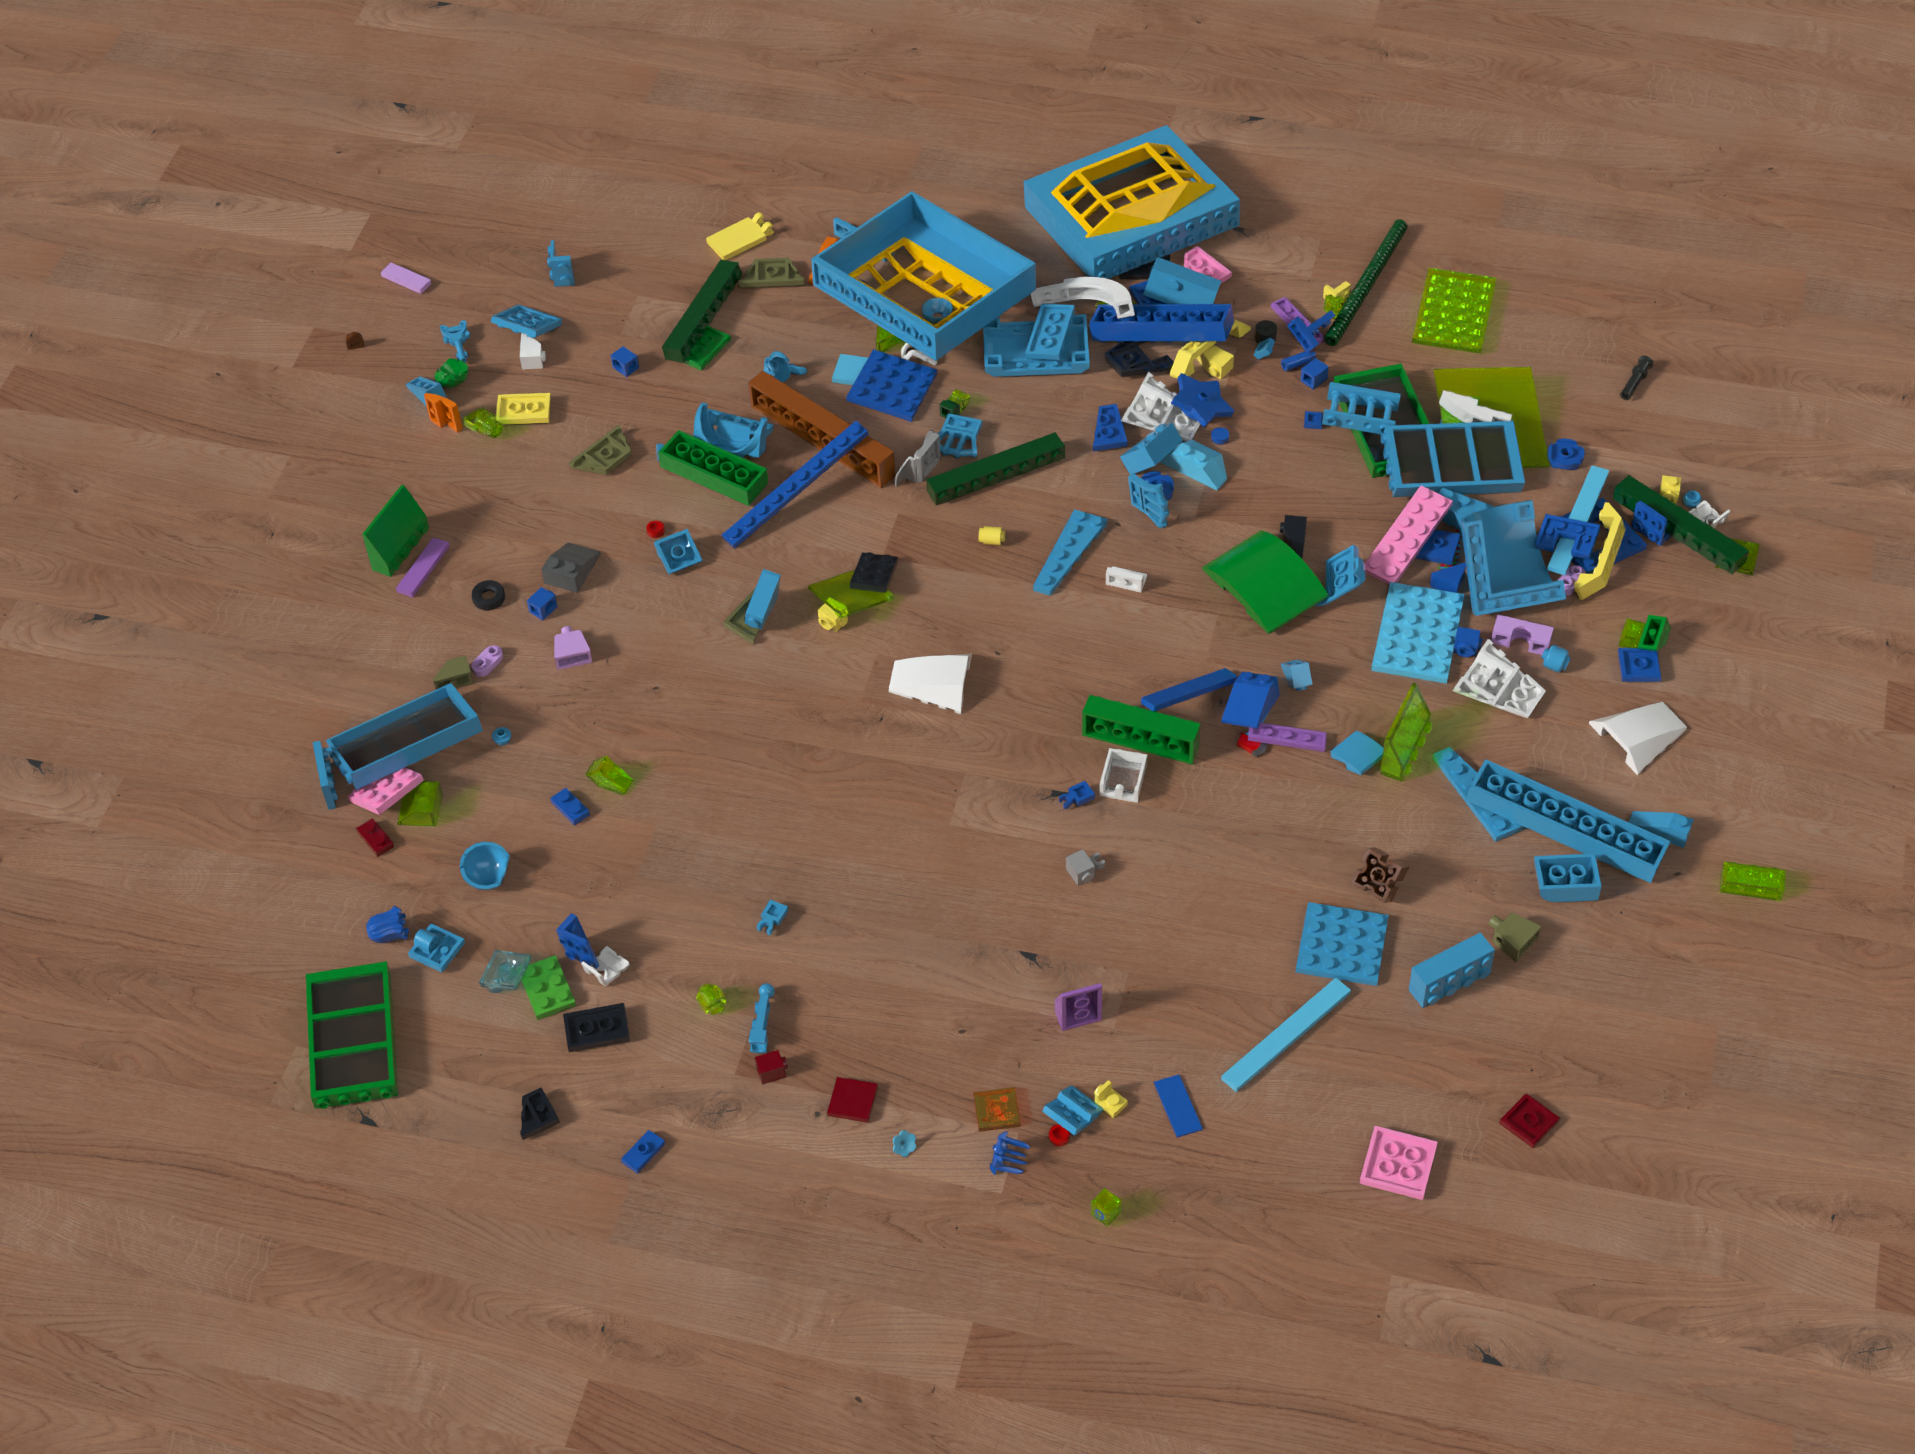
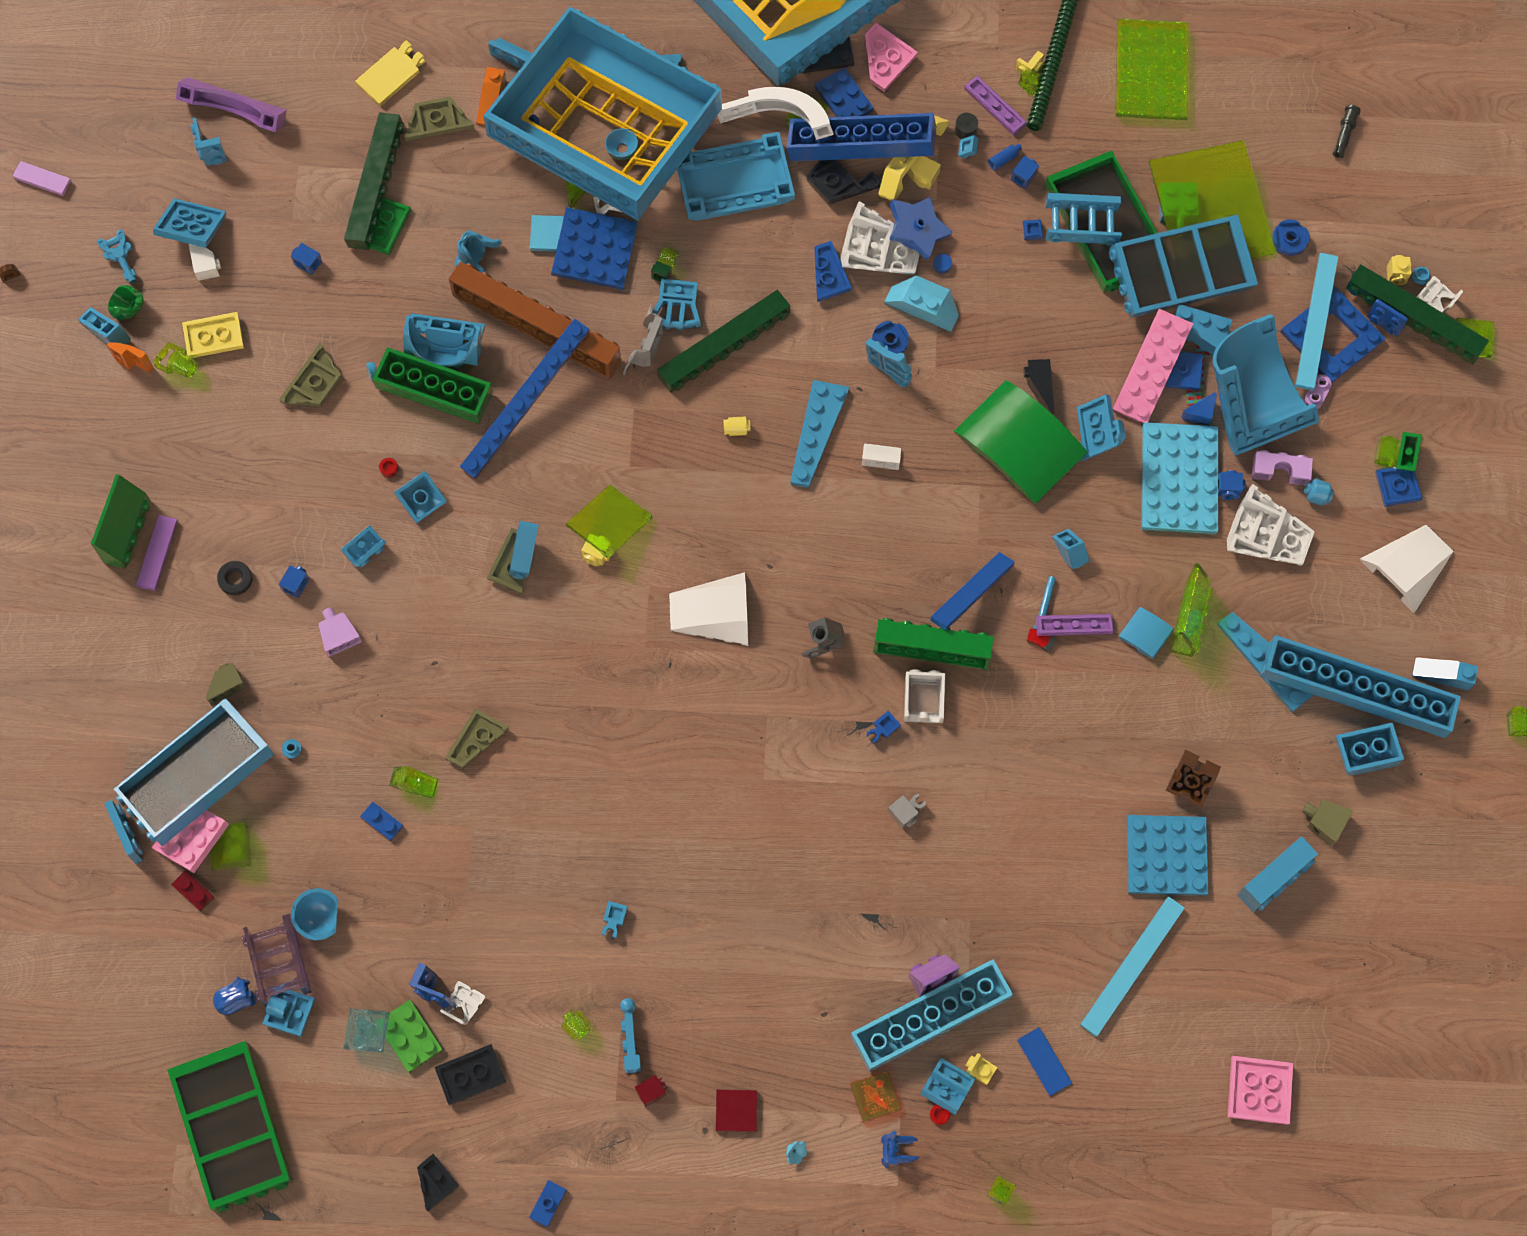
camera: 15 degrees left, 20 degrees up
lavender plate [471,645,503,677] -> none
dark grey slope [541,543,601,593] -> none
black plate [850,552,898,593] -> none
dark azure plate [1025,304,1075,360] -> none
dark azure wedge [1120,422,1183,475] -> none
dark azure brick [1143,257,1221,304] -> none
blue slope [1222,672,1280,728] -> none
blue bracket [1287,310,1335,352] -> none
white slope [1439,390,1512,423] -> none
dark red tile [1499,1093,1560,1148] -> none
blue plate [1535,514,1600,559] -> none
light yellow slope [1574,502,1626,600] -> none
none -> medium lavender arch [176,77,287,132]
none -> fence [242,913,312,1007]
none -> dark azure bracket [340,525,386,567]
none -> olive wing [446,709,510,769]
none -> dark grey piece [802,617,845,659]
none -> medium azure brick [850,959,1013,1072]

